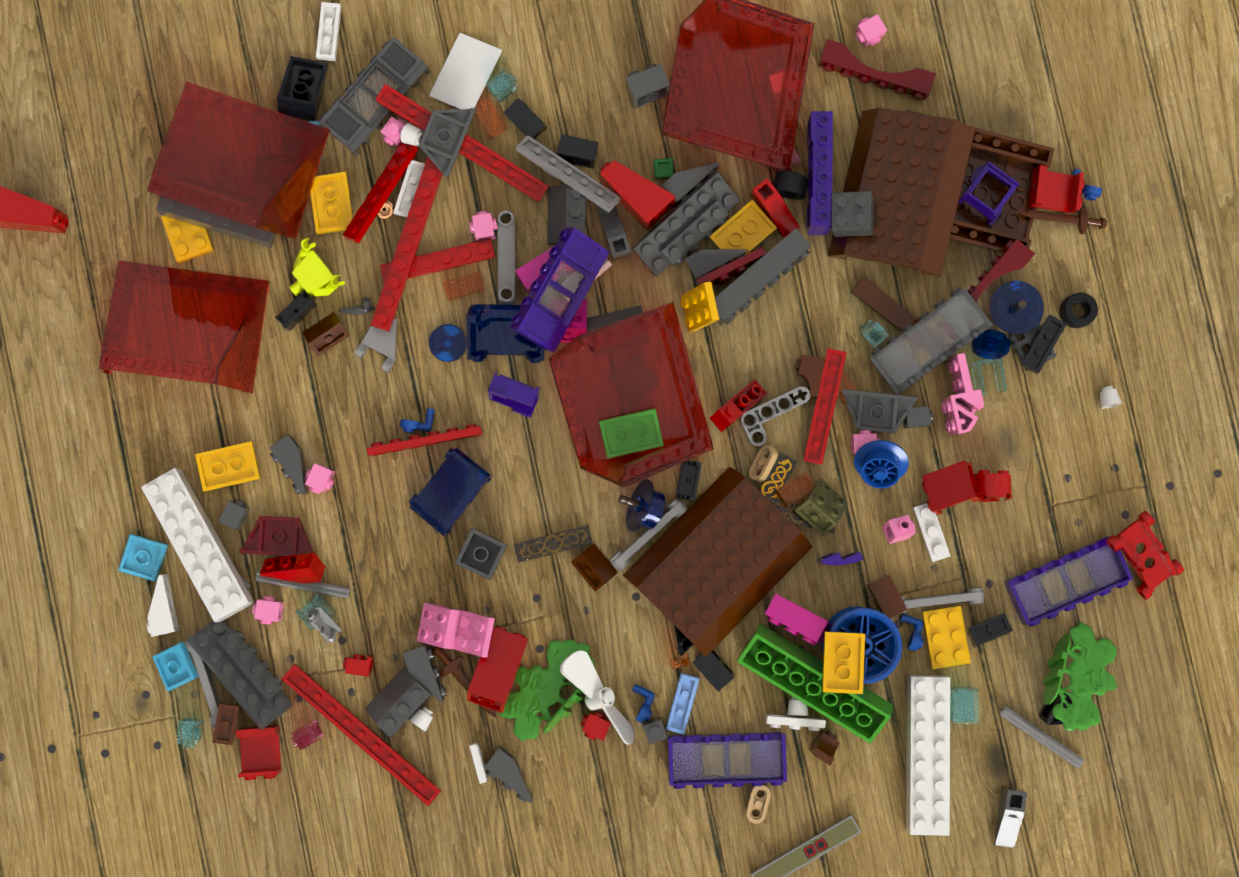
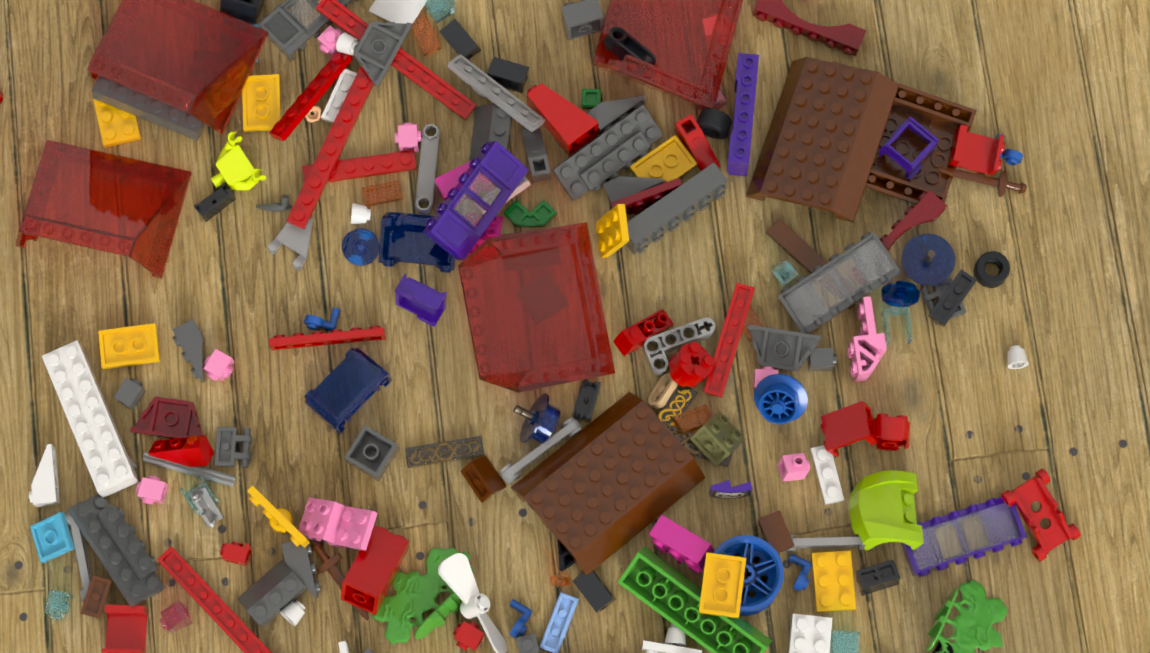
camera: 10 degrees right, 10 degrees down
medium azure tile [118,534,168,582] -> none
reddish brown panel [303,312,350,356] -> none
bright green tile [599,408,664,459] -> none
reddish brown arch [794,355,825,398] -> none
dark grey brick [832,191,874,237] -> none
none -> dark grey plate [214,427,252,468]
none -> yellow plate [247,485,310,548]
none -> white hat [351,203,371,224]
none -> green tile [503,200,557,227]
none -> black piece [604,27,656,74]
none -> red brick [668,342,714,388]
none -> lime piece [849,470,924,551]

